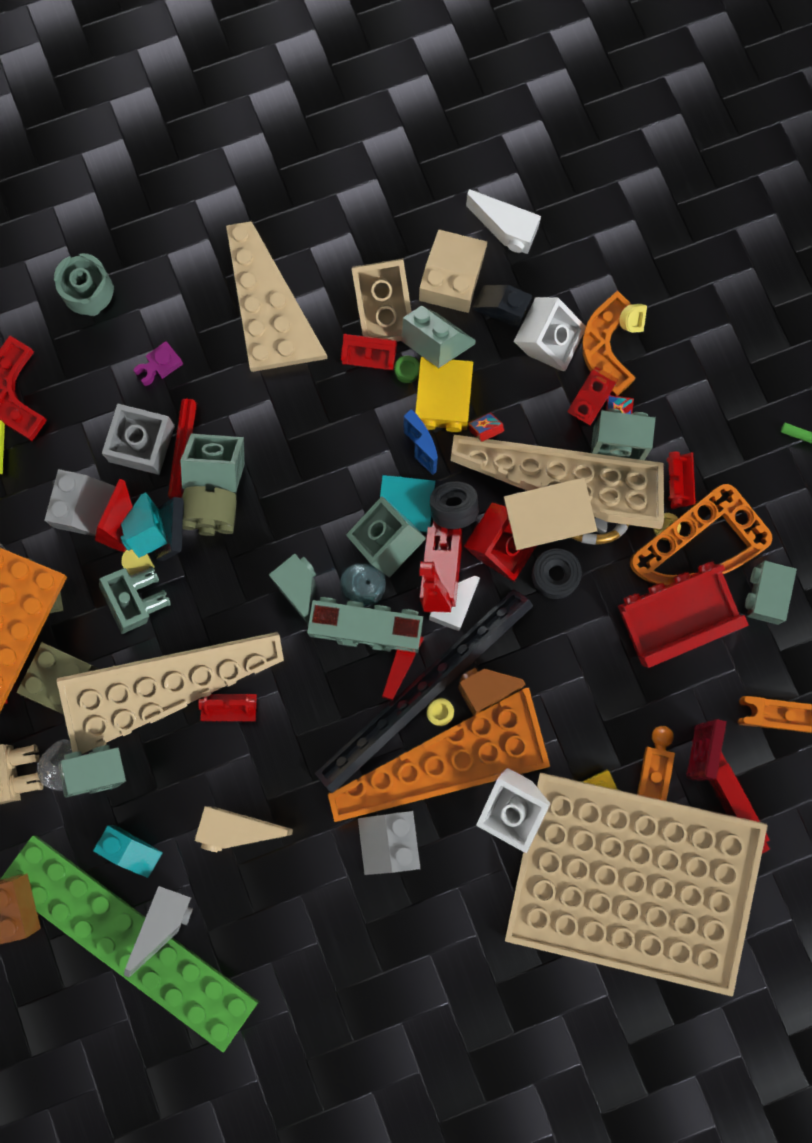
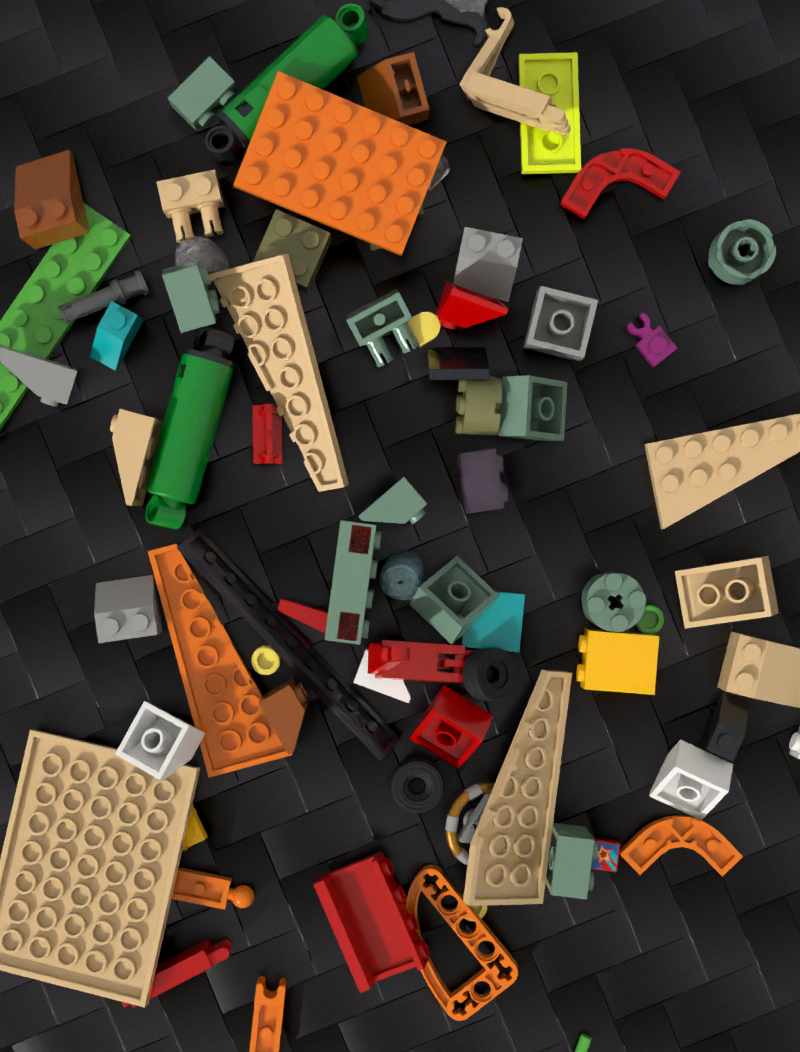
camera: 85 degrees right, 10 degrees up
teal slope [121,492,168,558] -> none
red axle [168,399,196,499] -> none
red hinge [341,334,397,370] -> none
sand green slope [402,306,476,368] -> none
blue slope [404,409,438,475] -> none
red tile [468,413,504,442] -> none
tan tile [504,477,597,550] -> none
red hips [567,366,619,425] -> none
light yellow tile [620,304,647,333] -> none
red hinge [667,452,696,509] -> none
dark red tile [686,719,727,781] -> none
sand green brick [745,561,797,625] -> none
none -> dark grey pin [58,270,150,324]
none -> green piece [145,325,235,530]
none -> clear purple brick [457,449,508,514]
none -> sand green brick [582,572,646,632]

